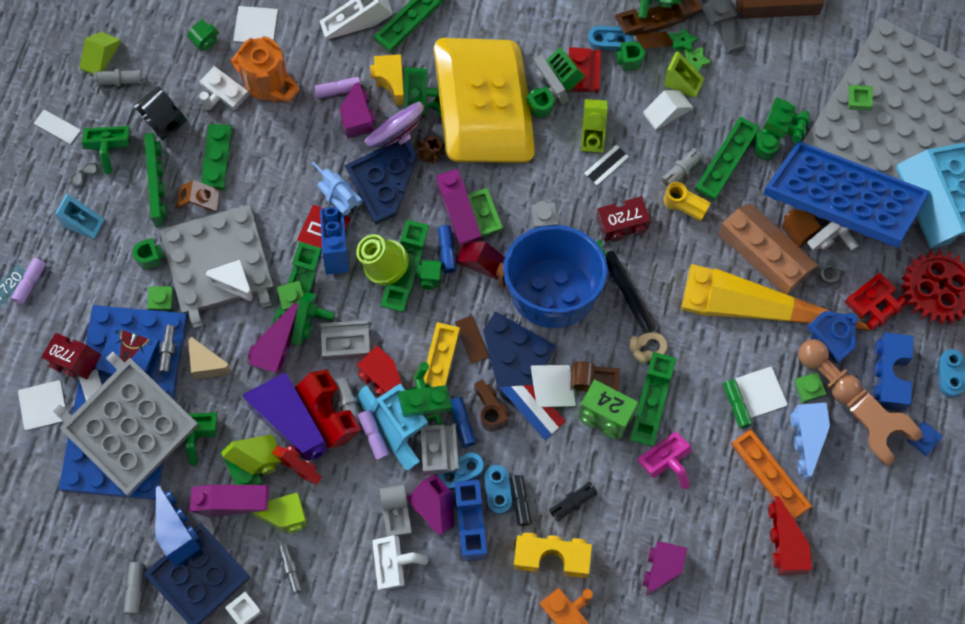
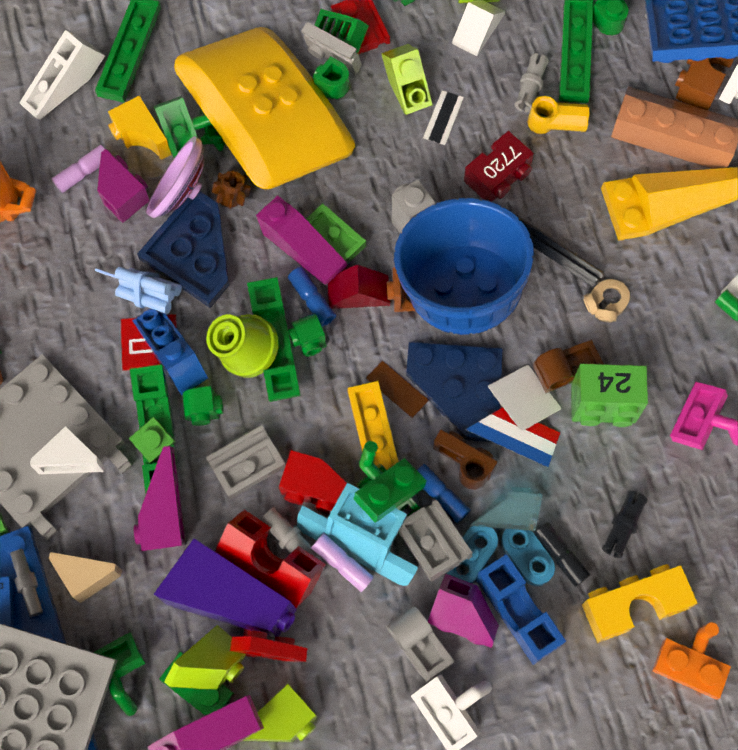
camera: 25 degrees left, 0 degrees up
green plate [290,292,335,345] -> none
green slope [630,352,676,447] -> none
none -> green plate [182,386,224,426]
none -> clear light blue slope [470,486,542,531]

